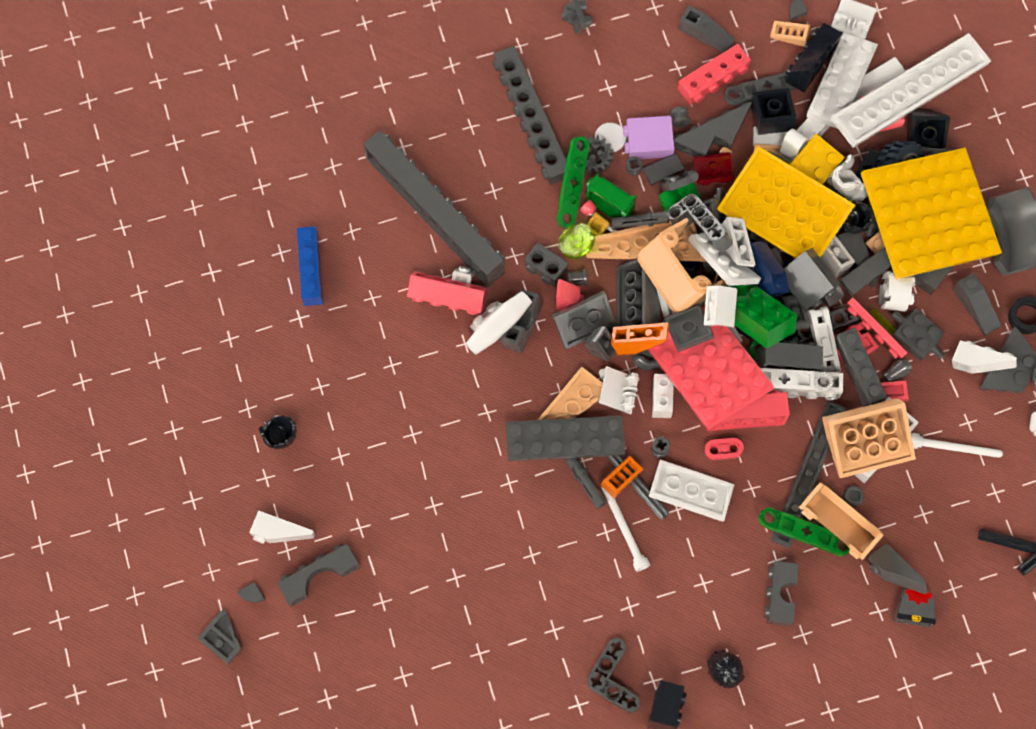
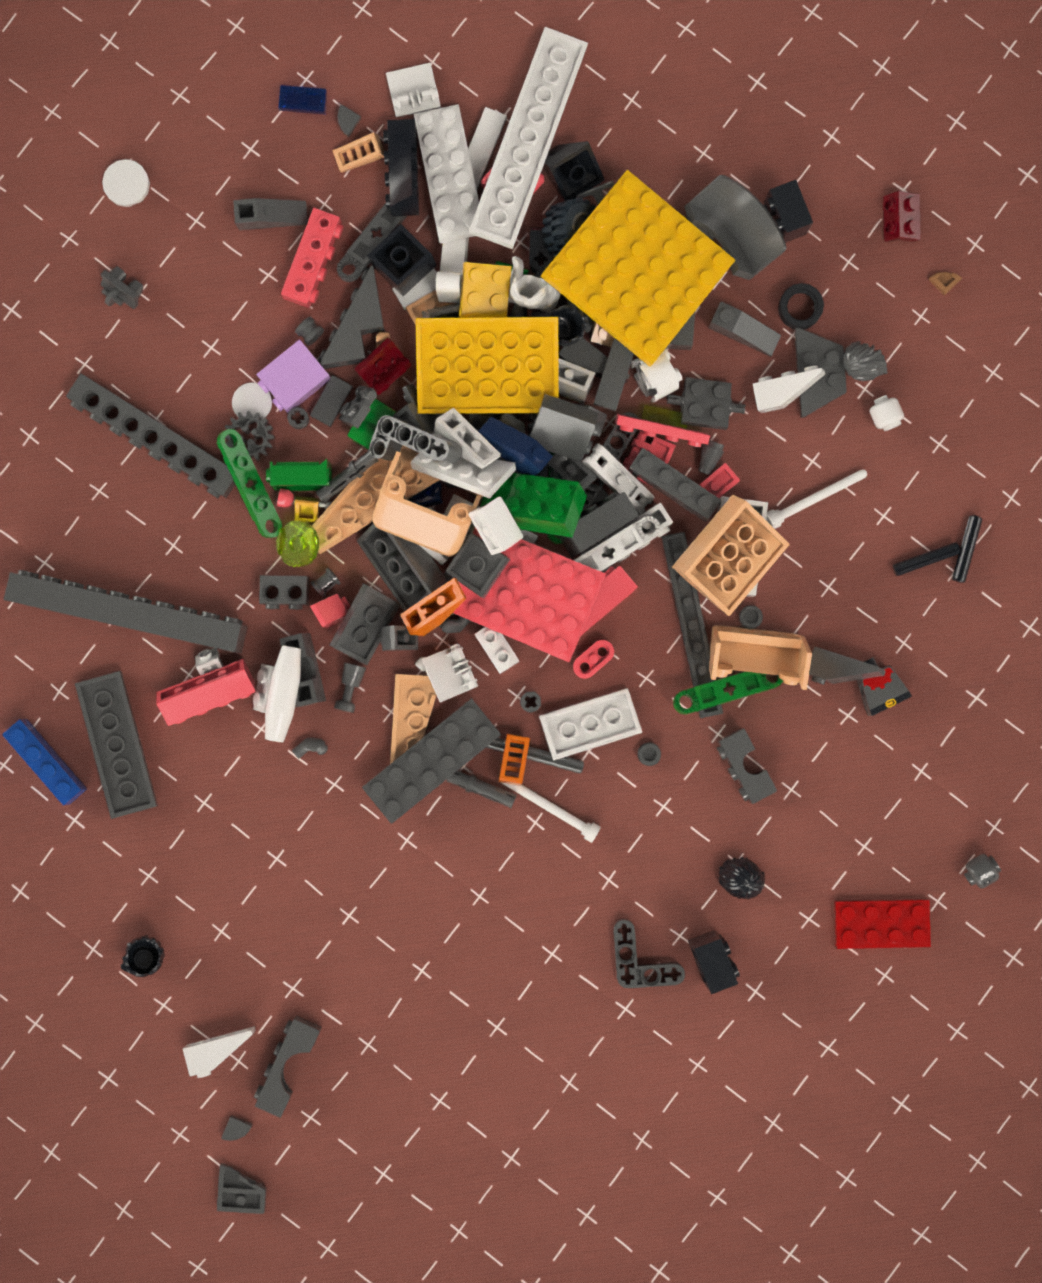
camera: 35 degrees left, 15 degrees up
none -> dark grey plate [75,671,158,819]
none -> dark grey arm [292,737,328,759]
none -> dark grey piece [334,662,366,713]
none -> dark grey tile [637,743,661,766]

